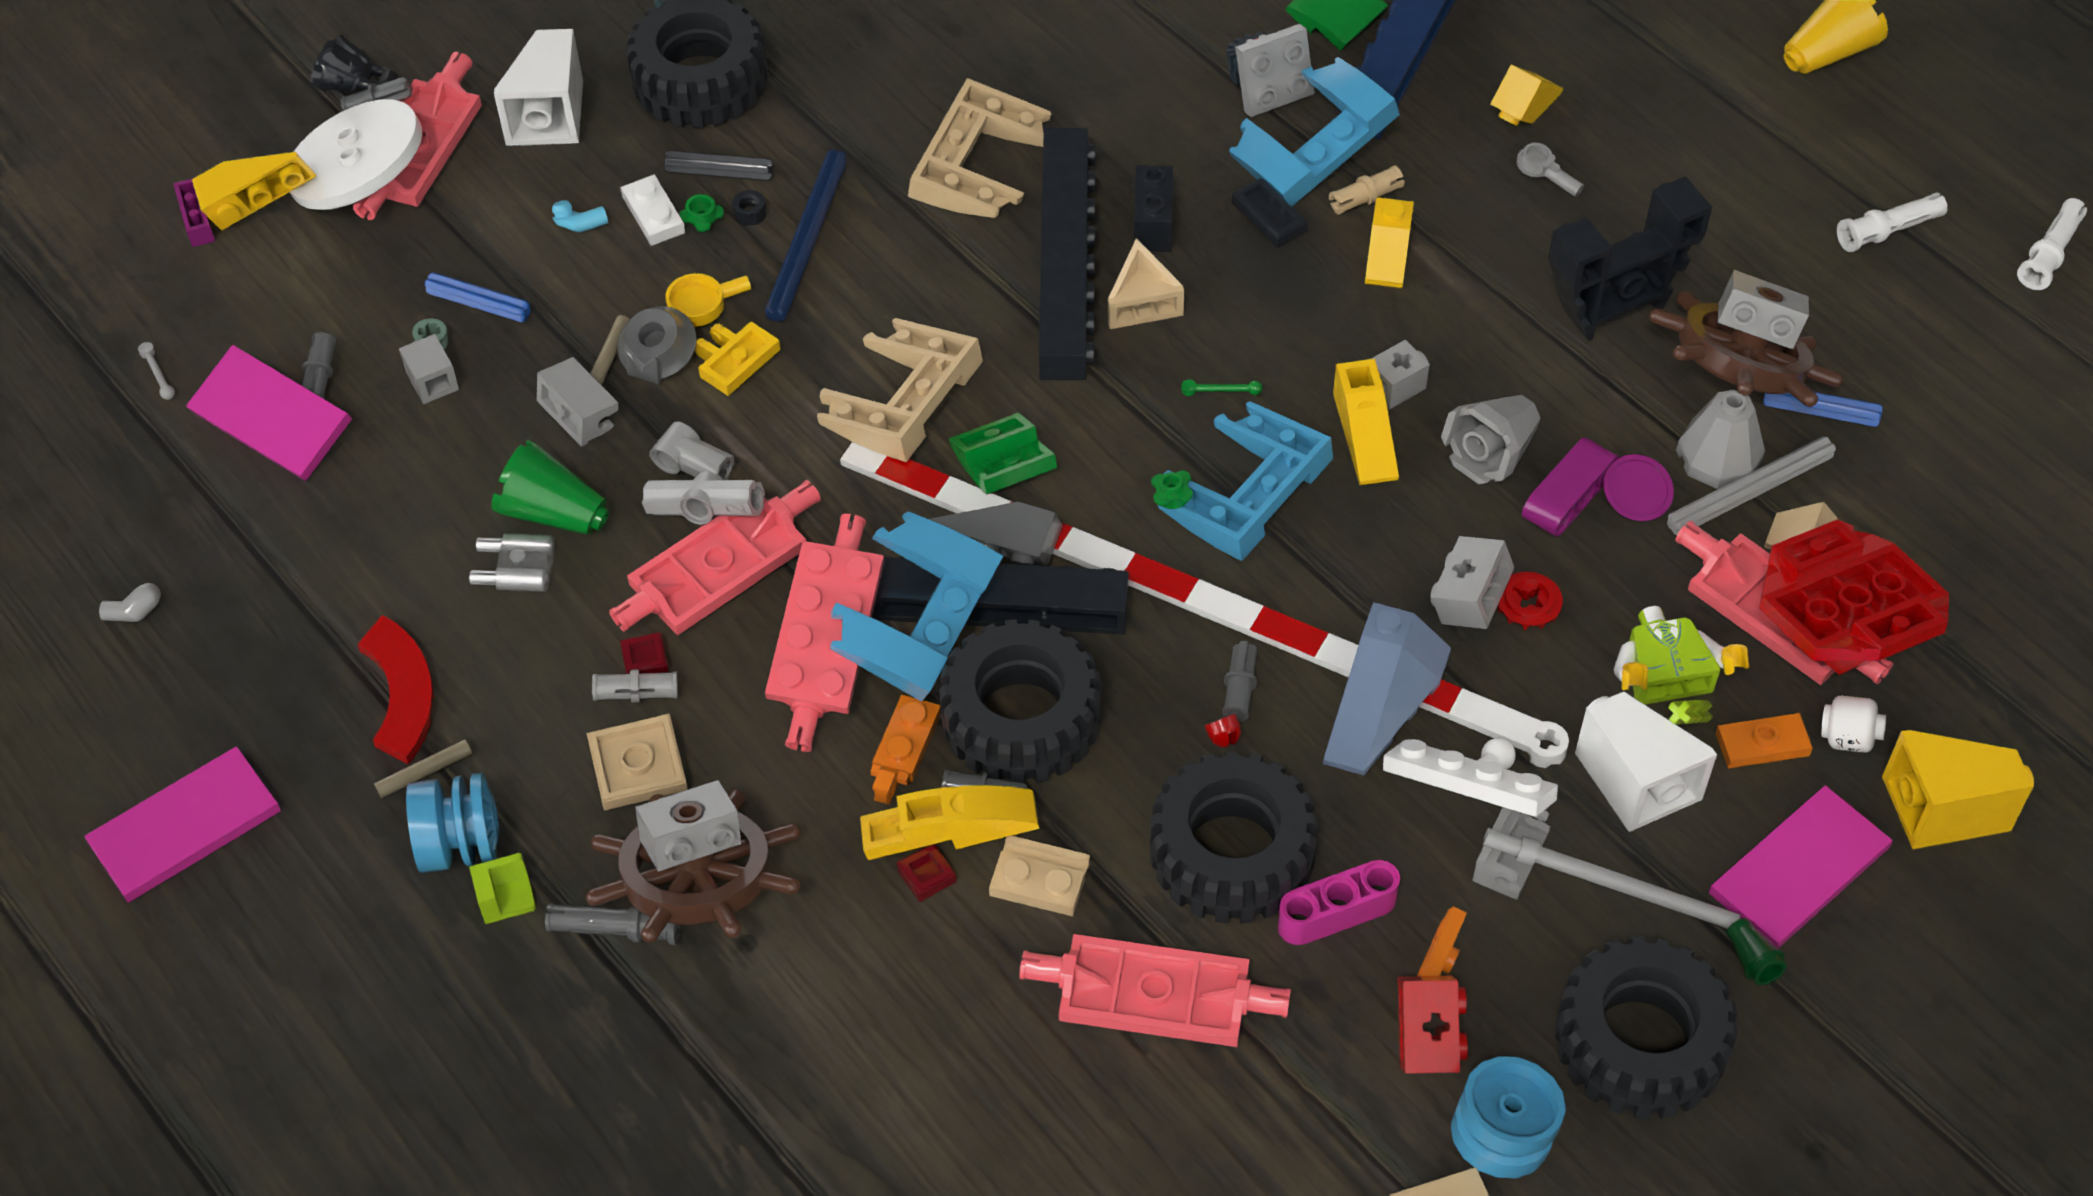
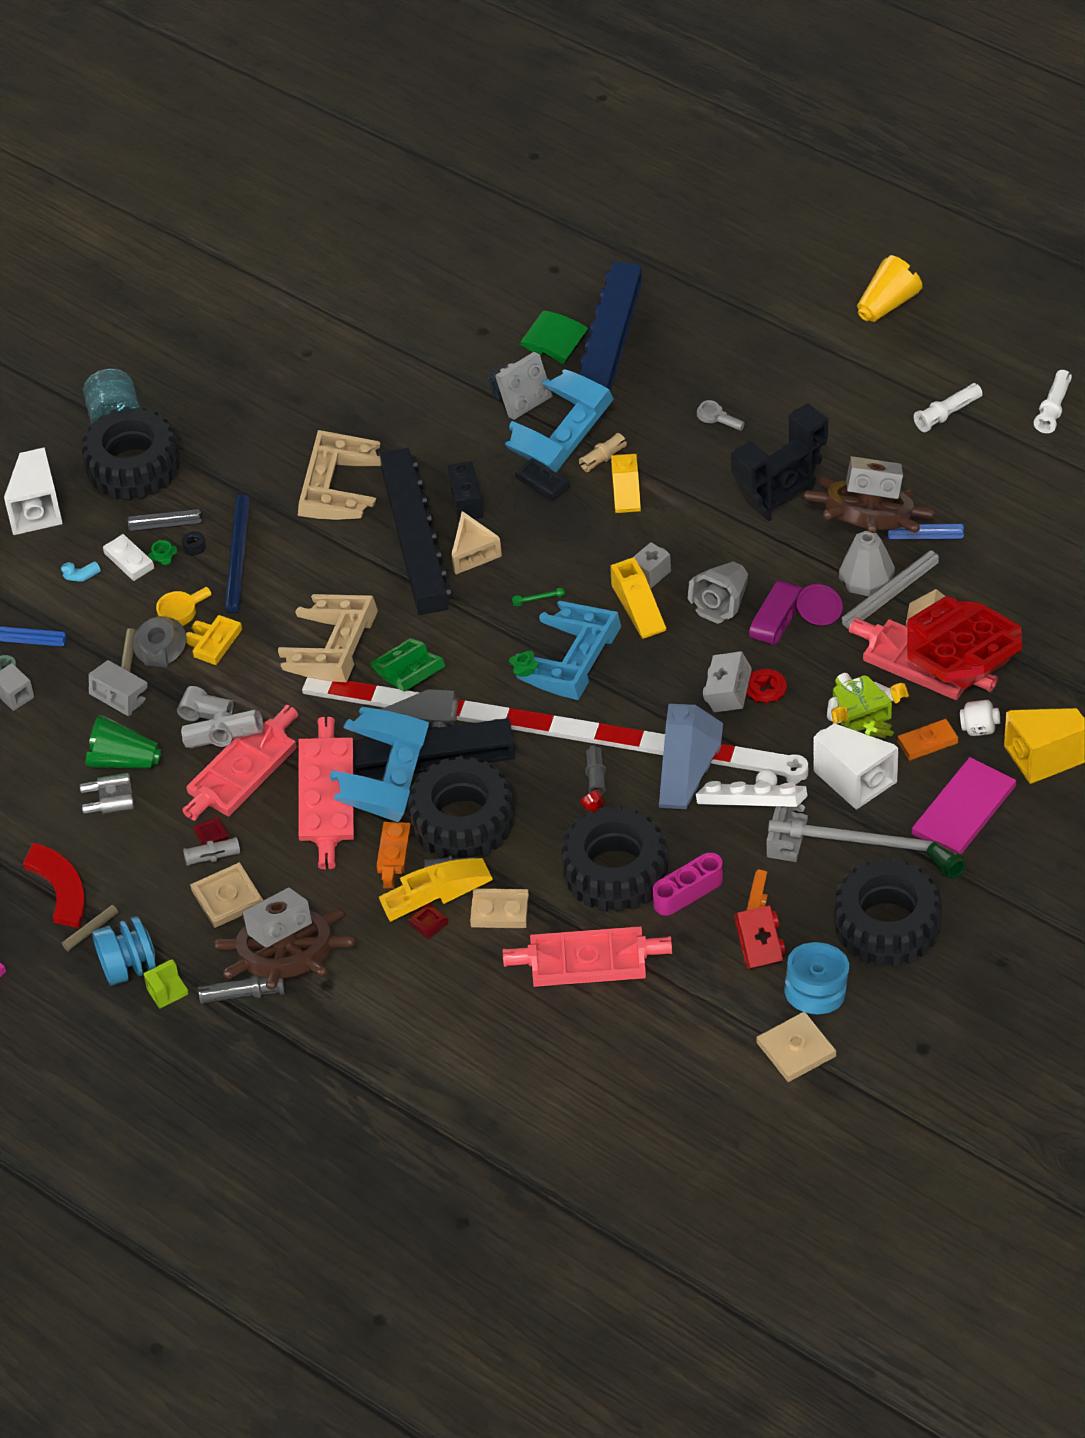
camera: 10 degrees left, 5 degrees down
yellow slope [1491,65,1564,126] -> none

